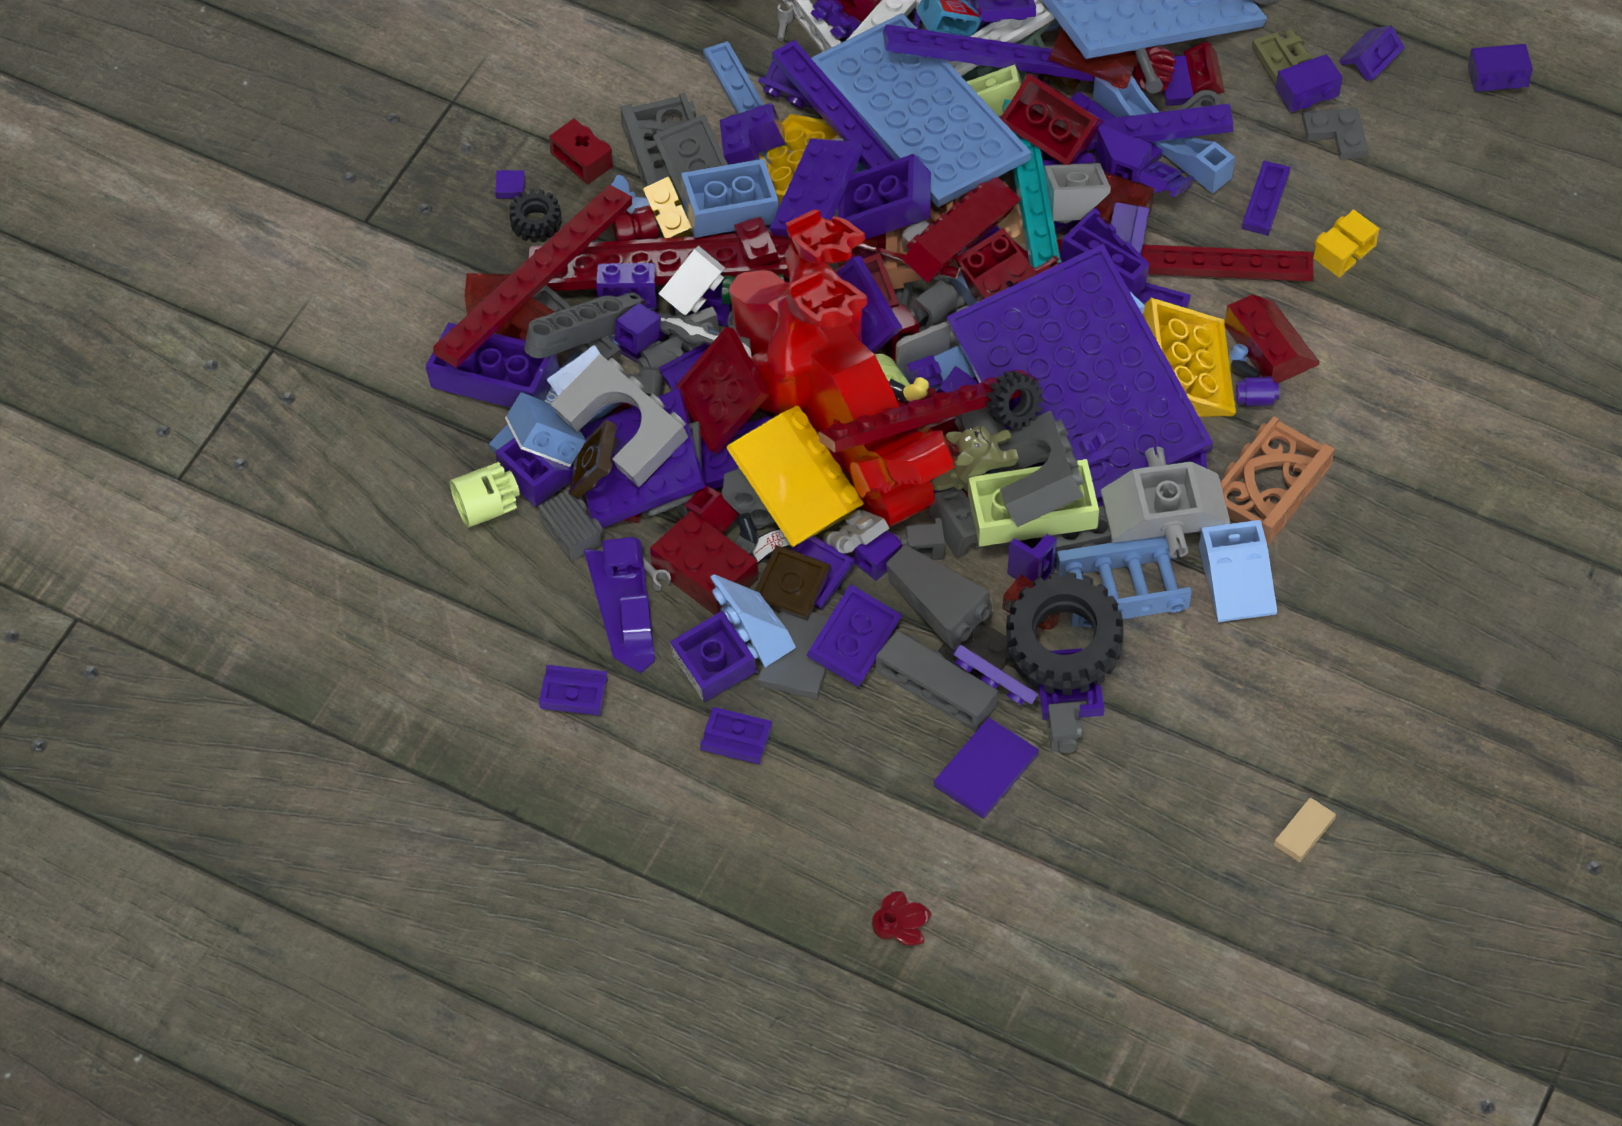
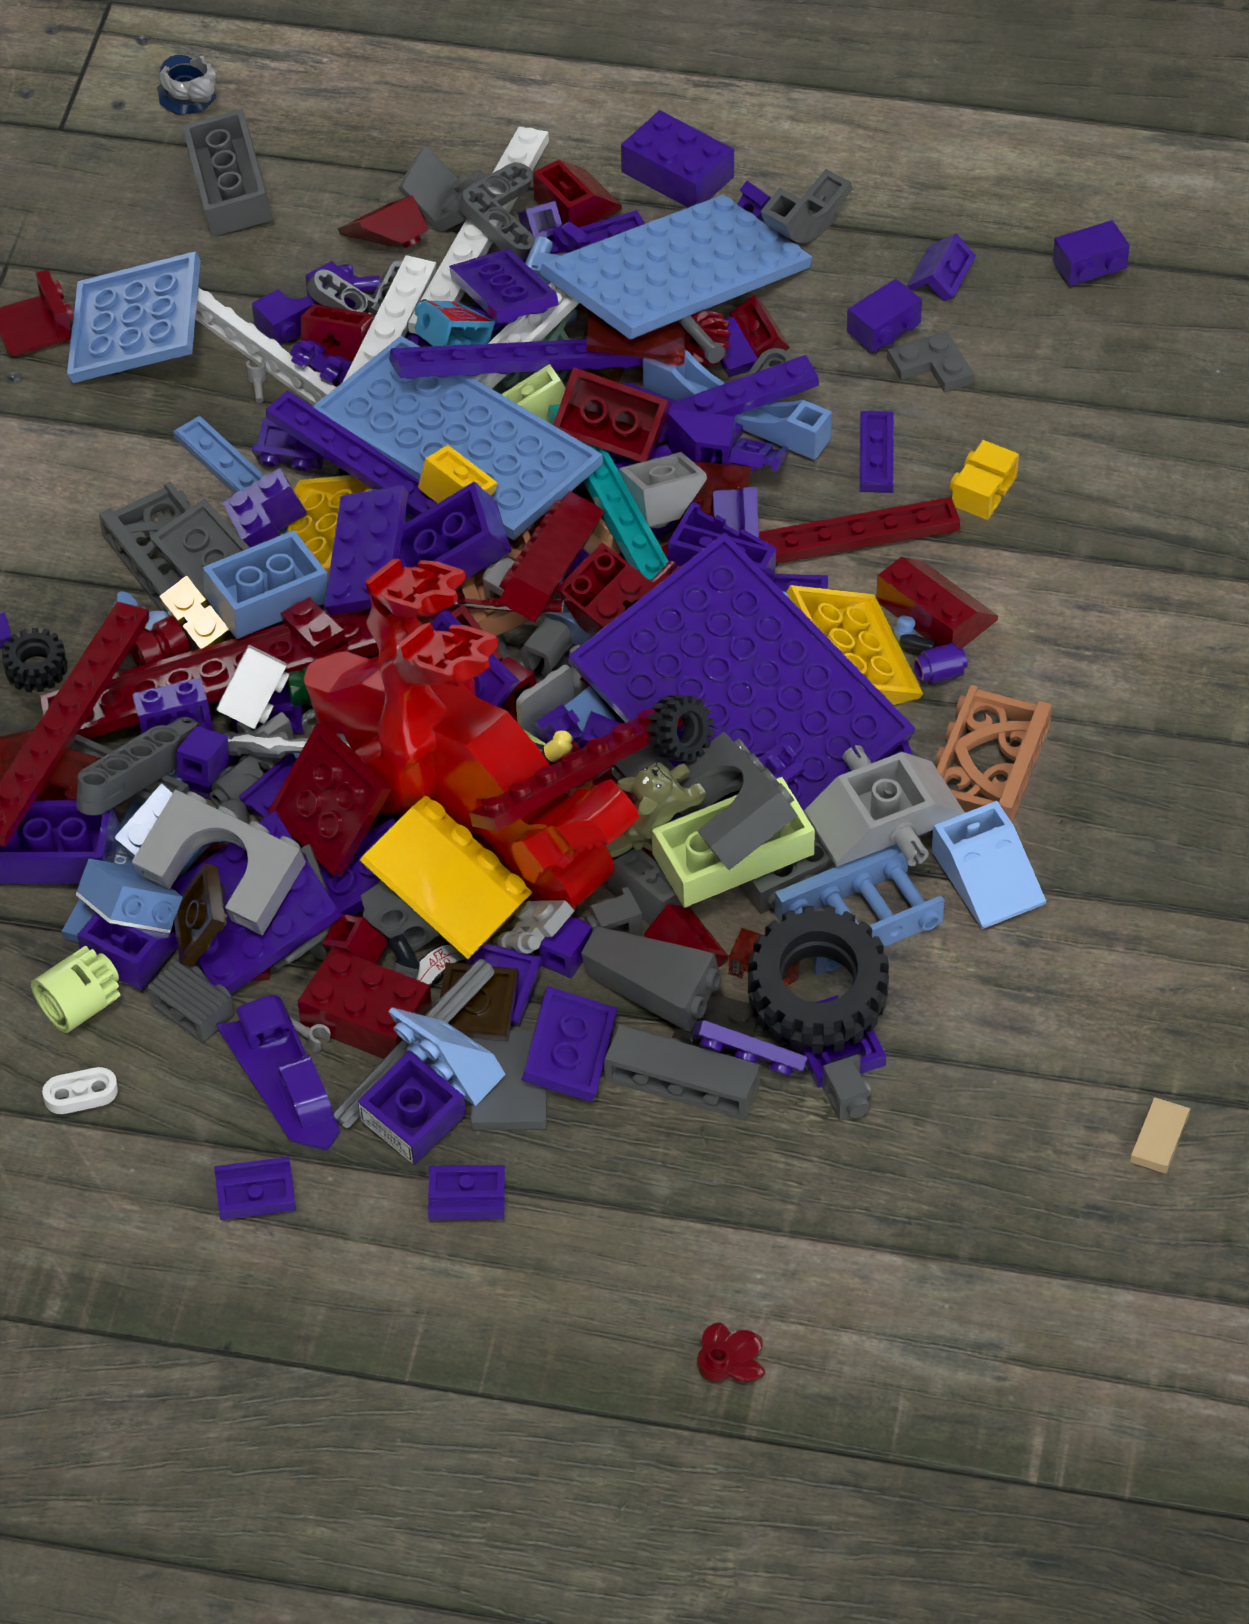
camera: 15 degrees left, 5 degrees down
dark red brick [549,118,613,185] -> none
dark purple tile [934,717,1039,819] -> none
dark purple panel [1007,534,1057,589] -> none
olive plate [1252,29,1314,85] -> none
none -> white plate [42,1067,118,1114]
none -> dark grey axle [333,959,495,1129]
none -> yellow panel [418,445,498,503]
none -> dark red panel [644,903,729,967]

